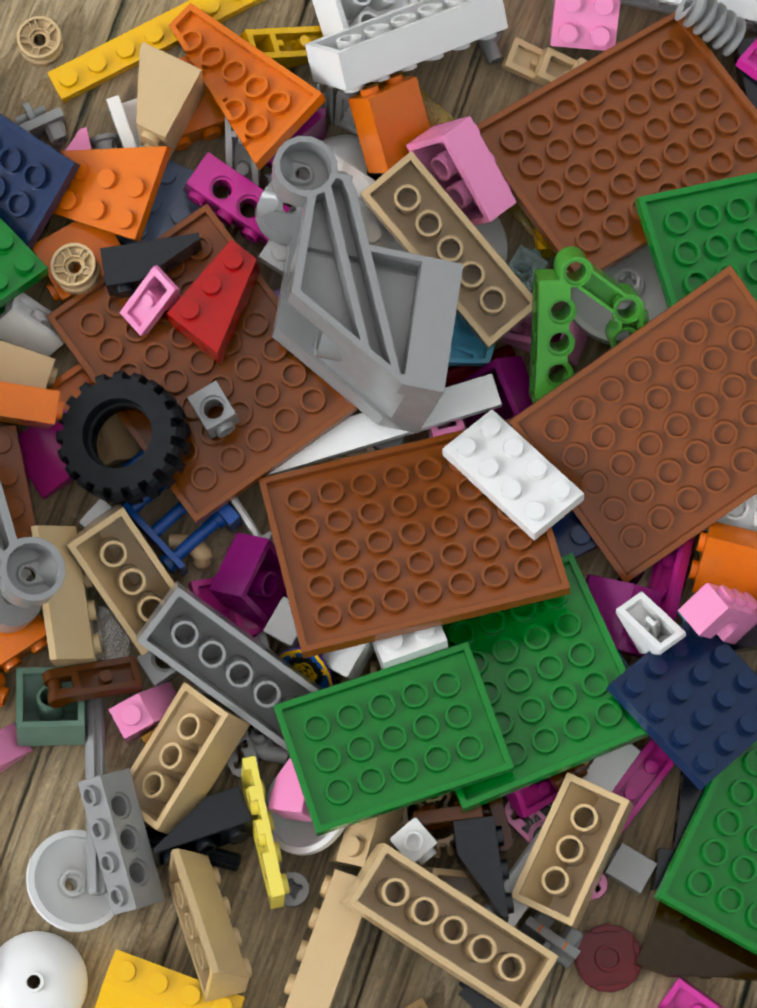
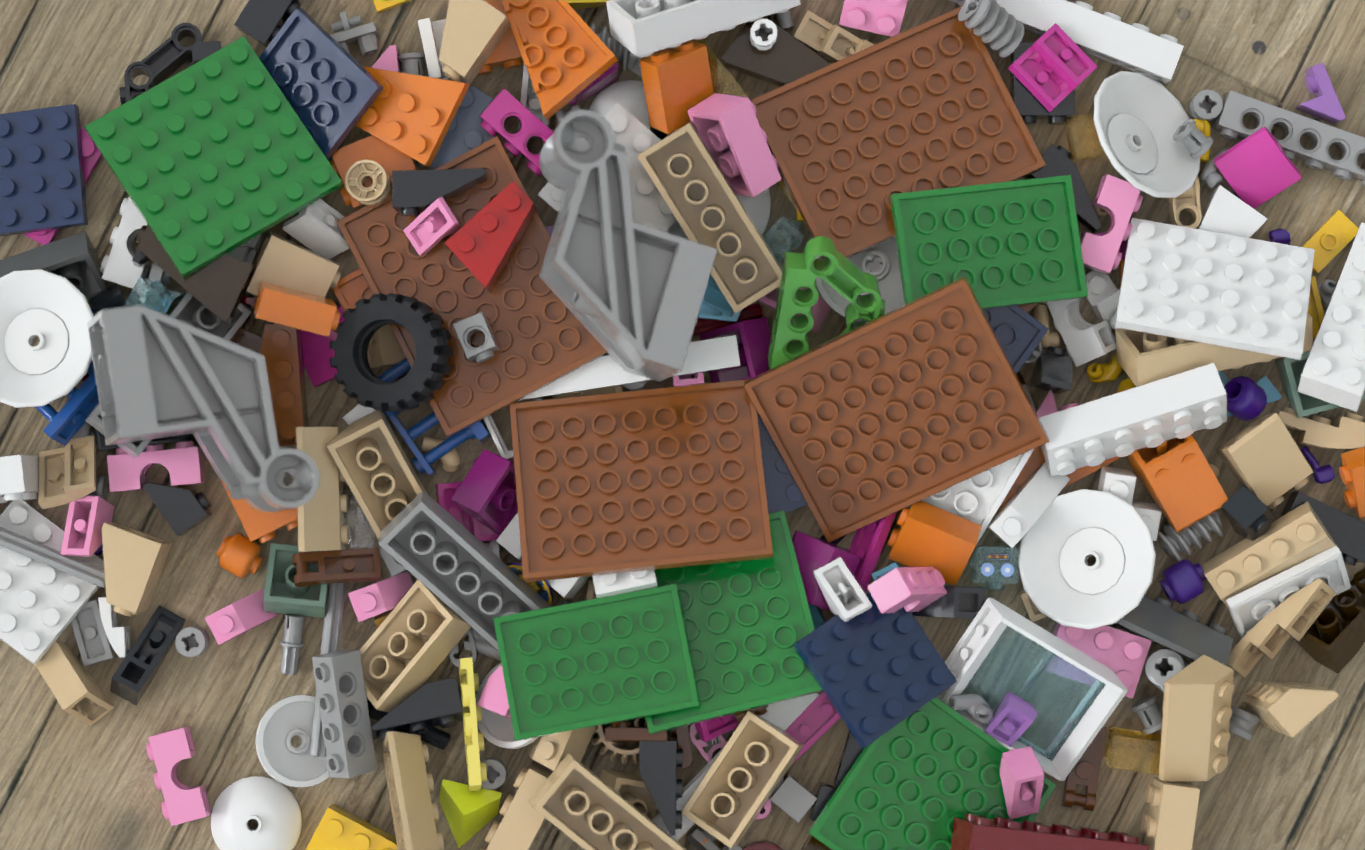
camera: 10 degrees right, 10 degrees up
white bracket [390,818,438,866] -> none
white plate [442,409,584,541] -> none
none -> light grey axle [279,614,305,675]
none -> neon yellow slope [439,779,502,848]
none -> dark brown slope [720,16,831,87]
none -> white bush [750,19,778,51]

